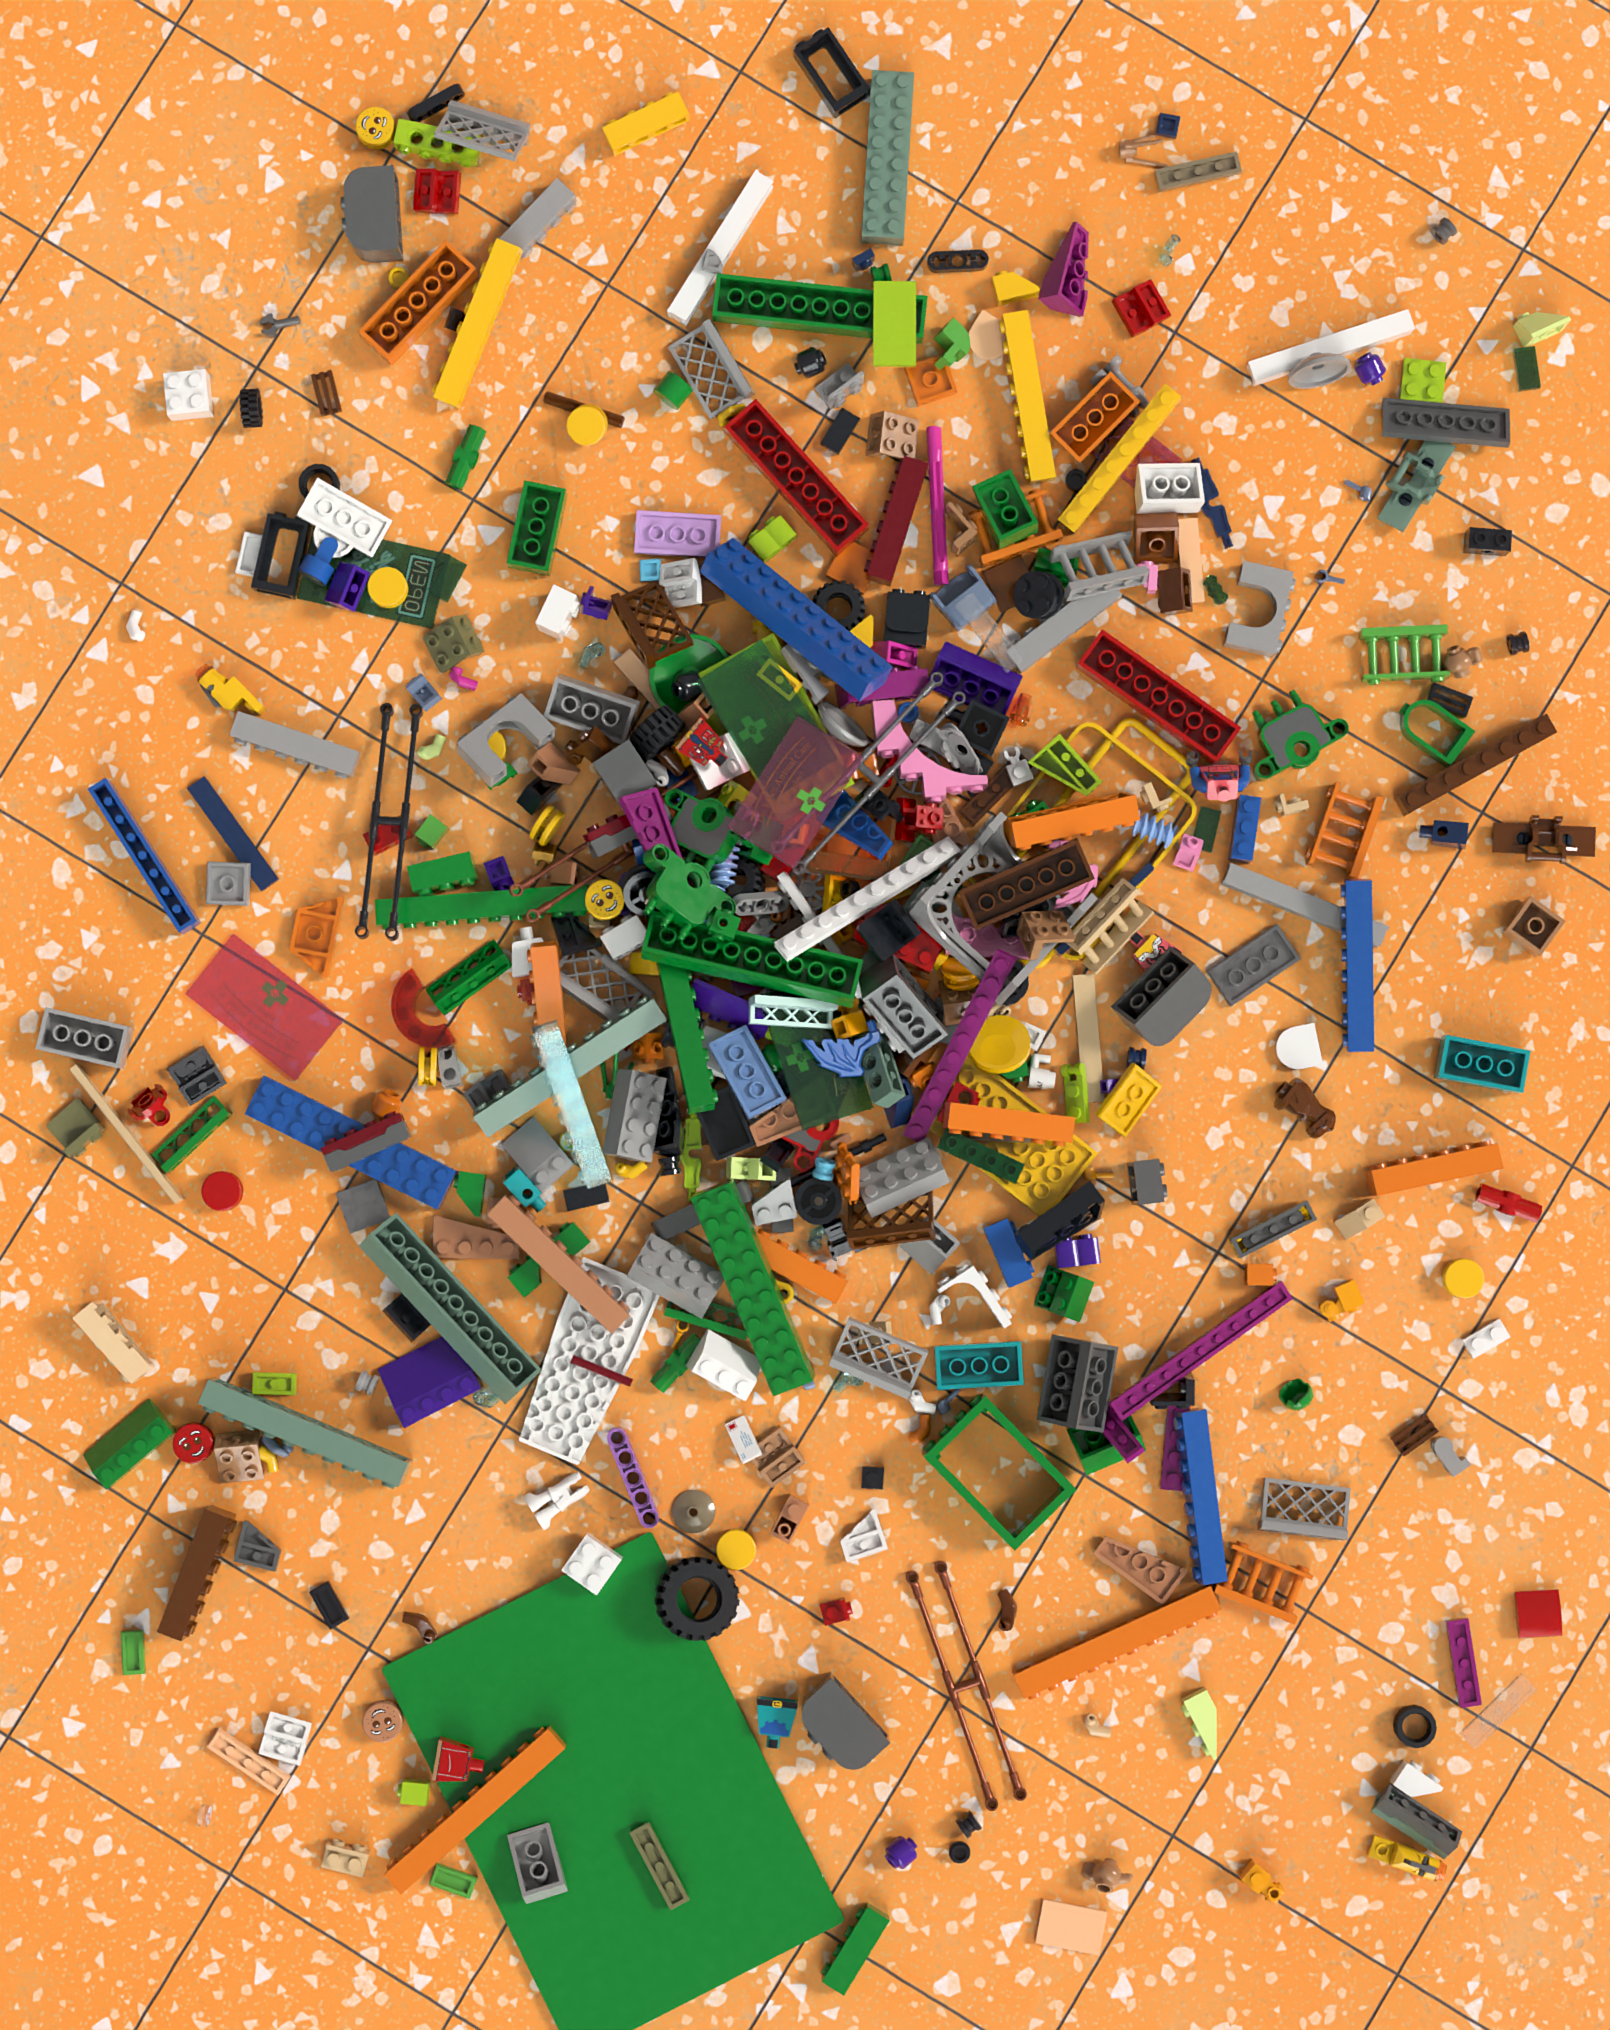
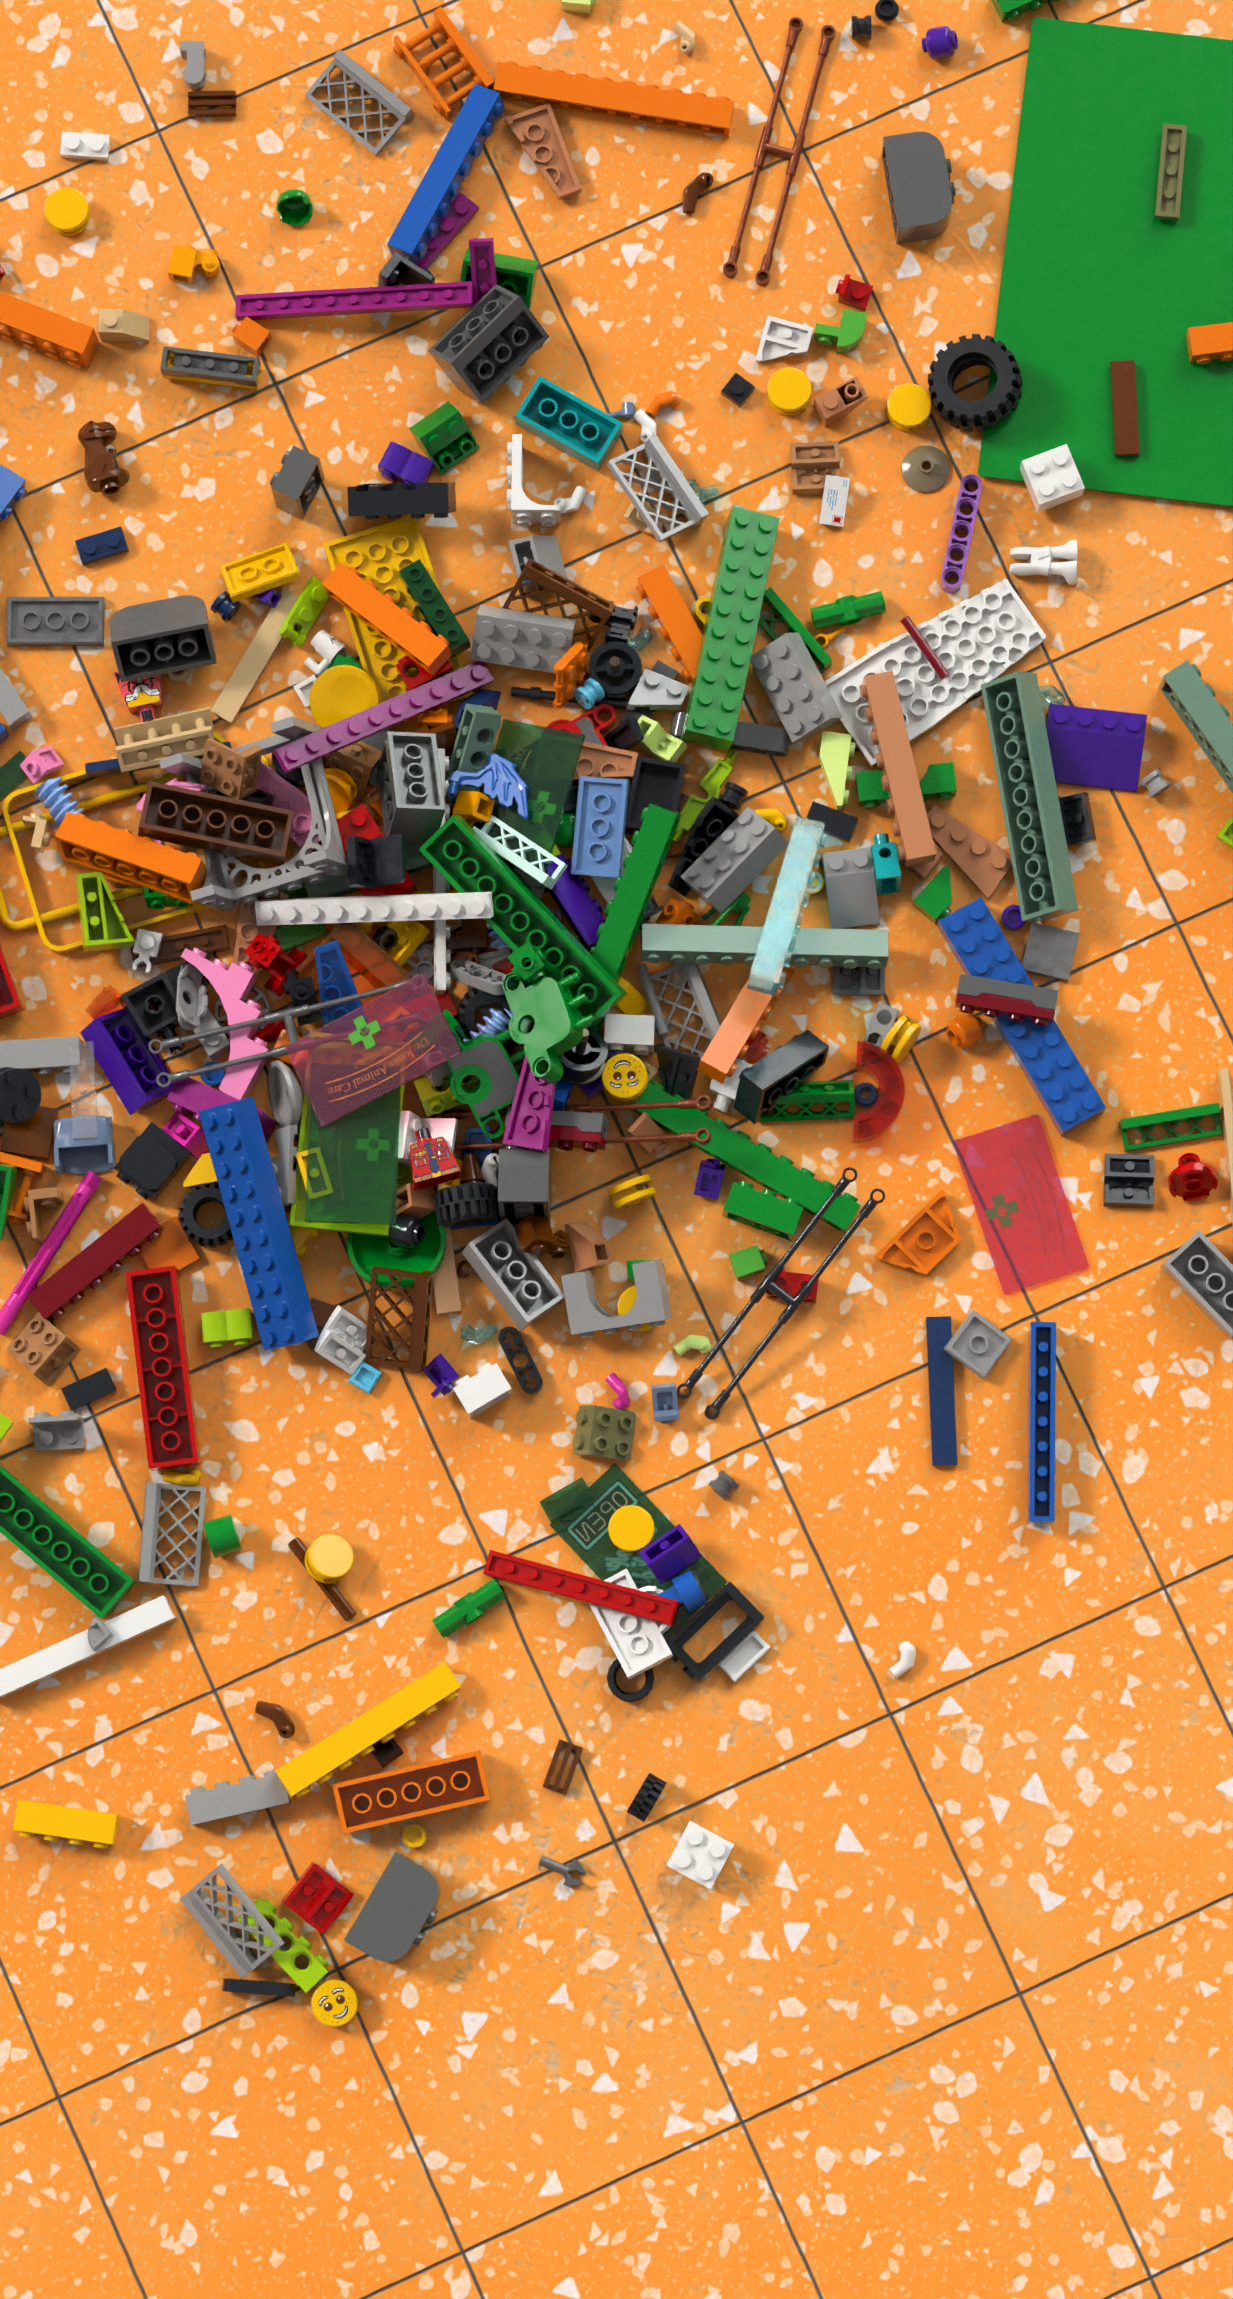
camera: 140 degrees left, 5 degrees down
yellow plate [195,664,266,715] -> none
red head [201,1171,244,1211] -> none
light grey brick [229,711,361,780] -> none
green brick [506,480,568,576] -> none
black slope [516,776,563,815] -> none
pearl gold tile [532,842,557,867] -> none
lavender plate [634,510,721,558] -> none
white slope [686,1329,760,1401] -> none
torso [757,1696,798,1749] -> none
black head [794,347,827,378] -> none
nougat tile [830,1133,852,1151] -> none
green door [922,1394,1077,1551] -> none
blue brick [983,1218,1035,1288] -> none
light orange hand [1083,1167,1114,1180] -> none
white tile [1275,1023,1323,1070] -> none
none -> dark blue plate [75,526,129,565]
none -> reddish brown arm [255,1701,295,1739]
none -> red tile [483,1550,679,1626]
none -> black beam [498,1327,543,1394]
none -> dark grey wheel [708,1470,739,1501]
none -> black wedge [733,1030,829,1124]
none -> yellow head [767,367,812,416]
none -> bright green brick [814,309,867,353]
none -> yellowish green slope [819,731,855,811]
none -> dark blue plate [854,1083,878,1108]
none -> dark purple tile [1002,905,1025,931]
none -> reddish brown tile [1110,360,1140,457]

